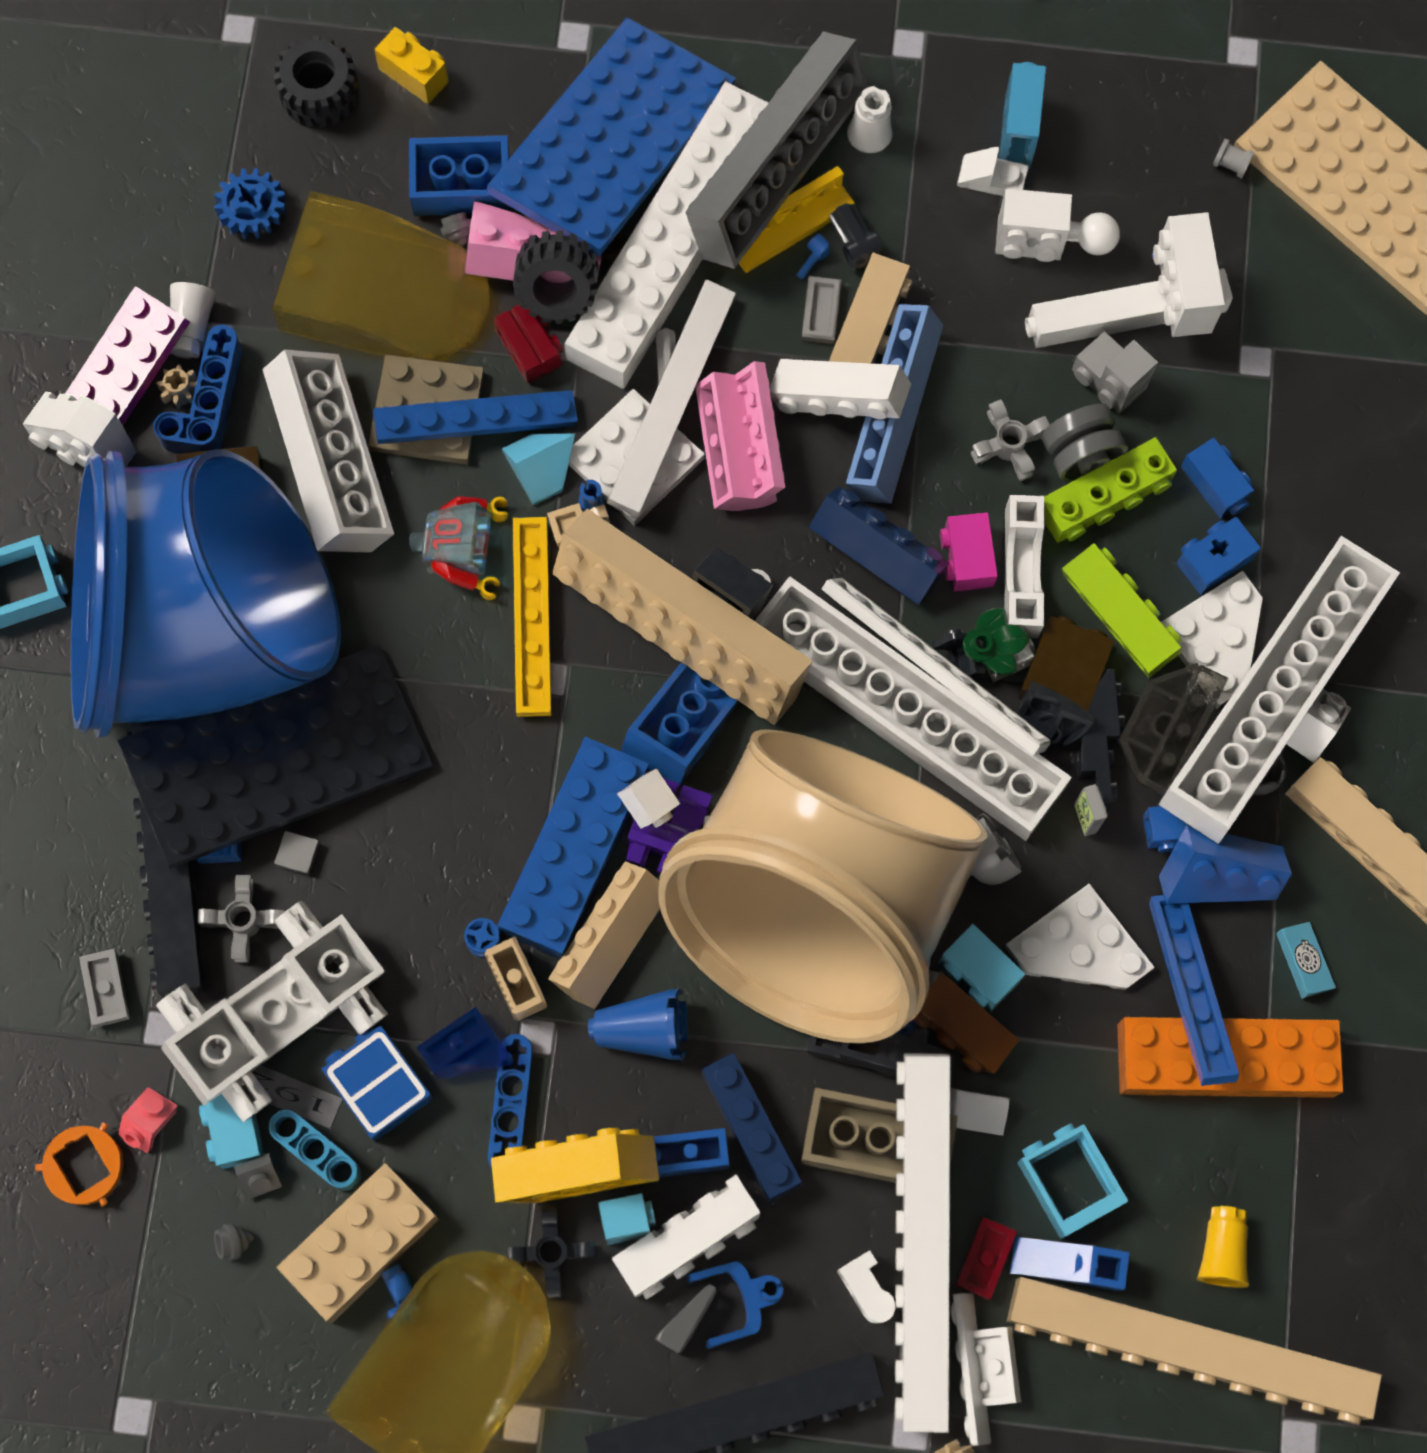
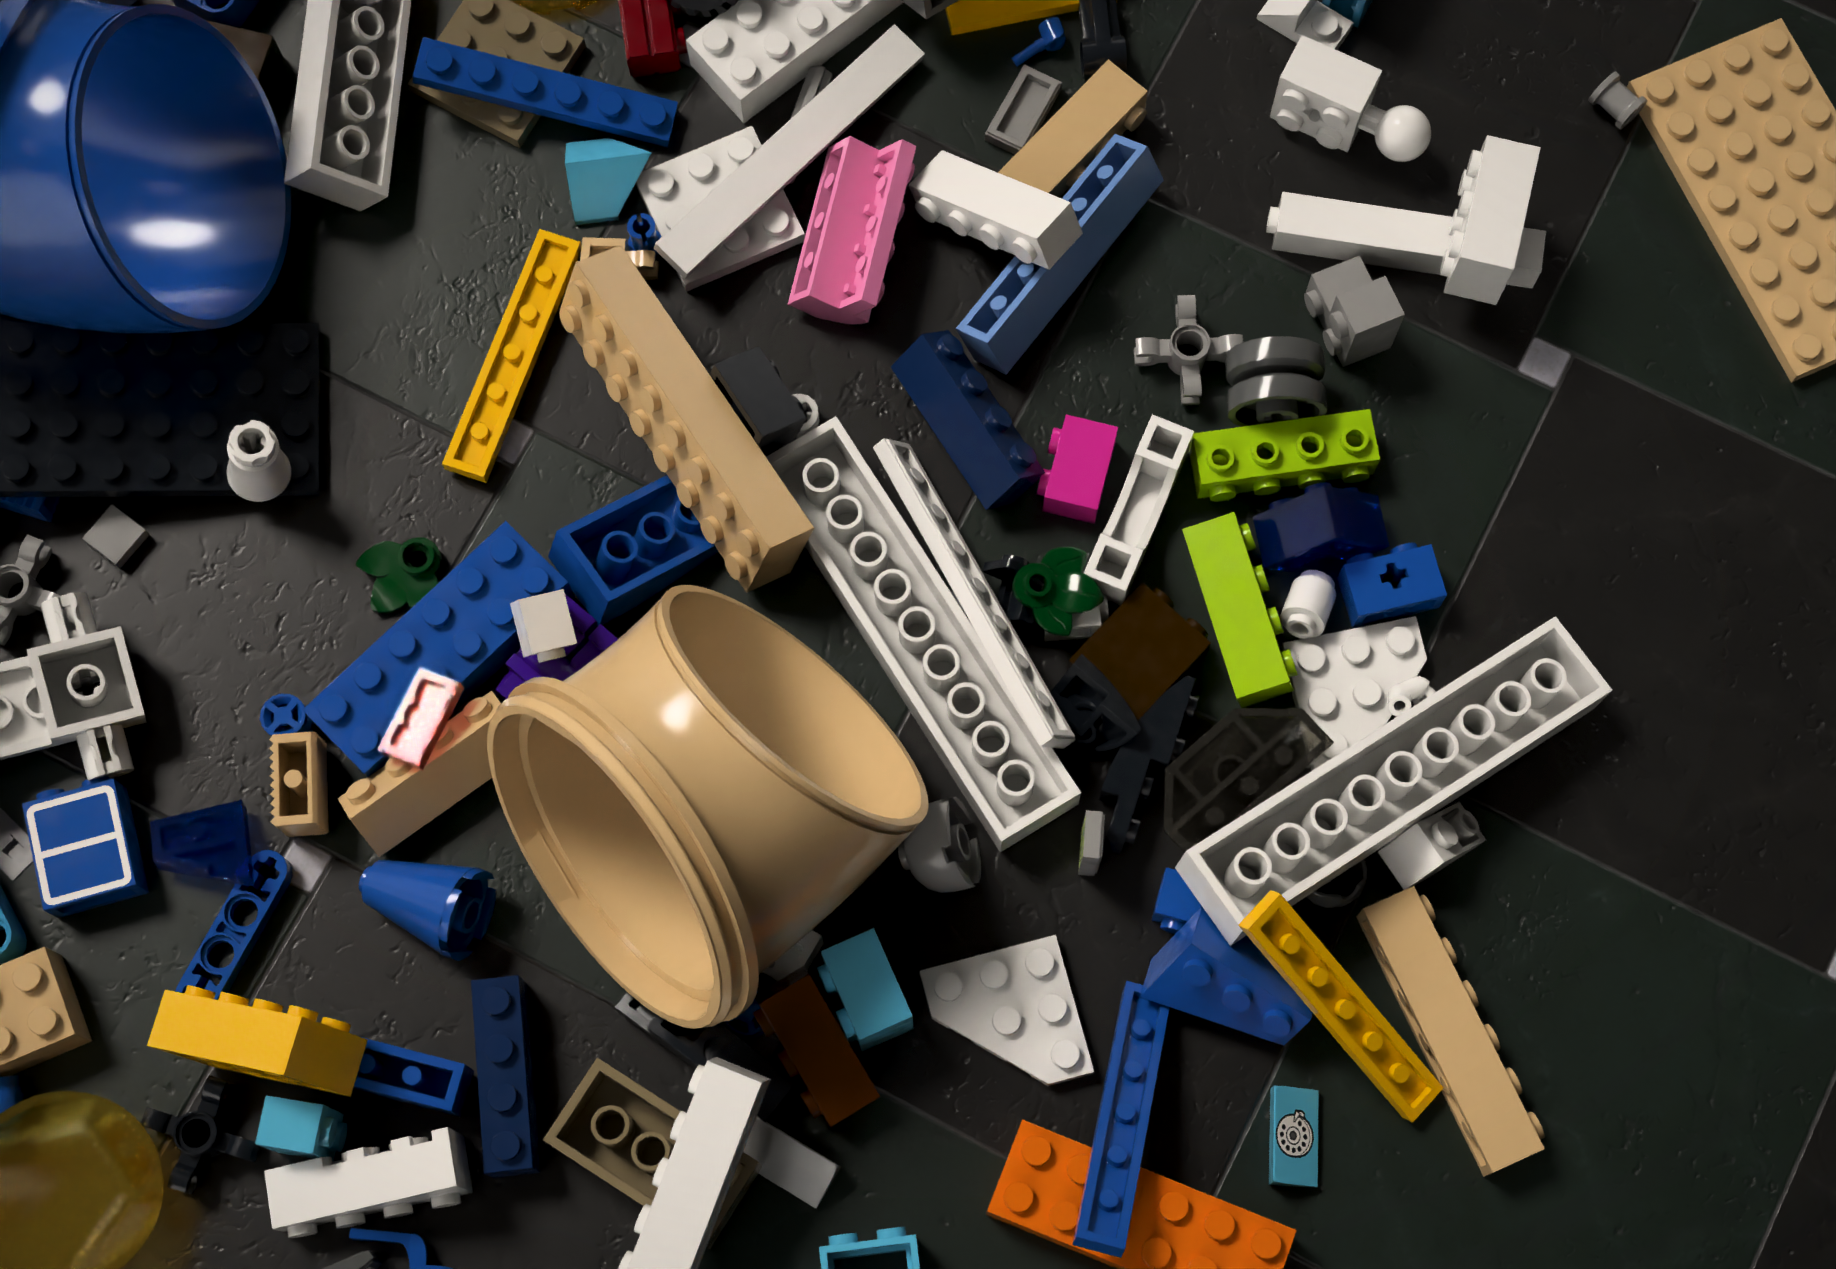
camera: 25 degrees right, 0 degrees up
torso [409,496,508,600] -> none
blue brick [1181,438,1254,519] -> none
none -> white plant [226,420,291,502]
none -> dark green plate [356,537,442,613]
none -> clear red plate [377,667,464,771]
none -> yellow plate [1238,890,1444,1123]
none -> clear blue brick [1253,482,1390,572]
none -> white brick [1280,570,1336,639]
none -> white arm [1388,676,1436,717]

